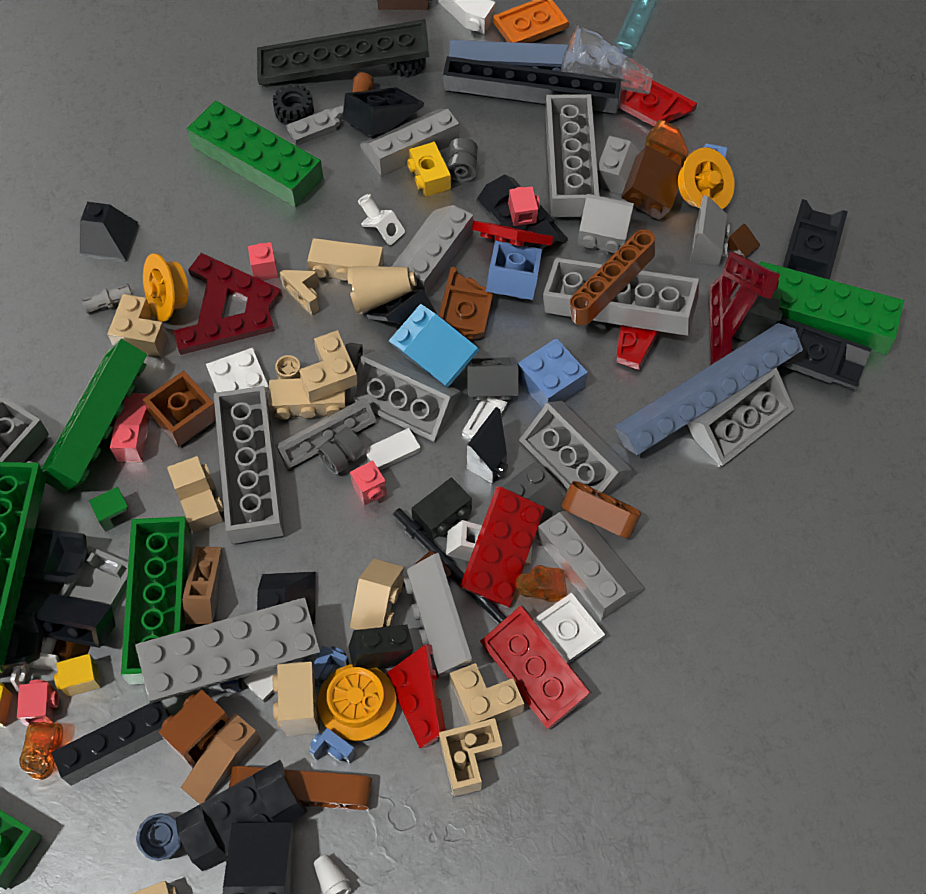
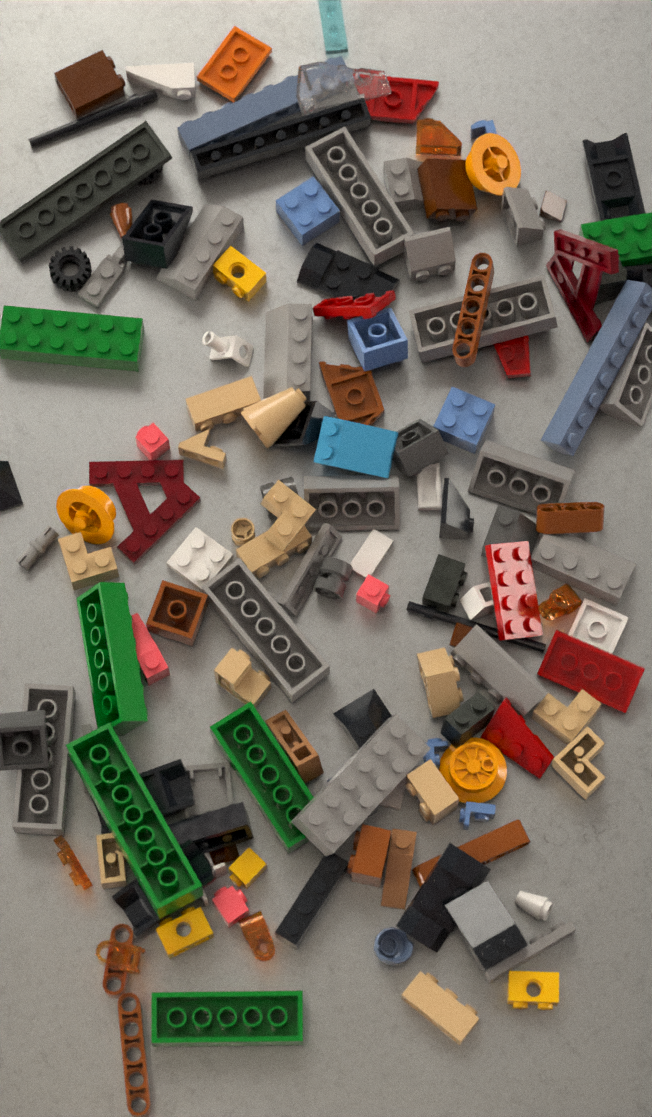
camera: 30 degrees left, 10 degrees up
green panel [89,487,128,532] -> none
dark grey wheel [447,138,478,182] -> none
coral brick [508,186,540,226] -> none
none -> black bar [28,89,158,147]
none -> medium blue brick [276,176,340,246]

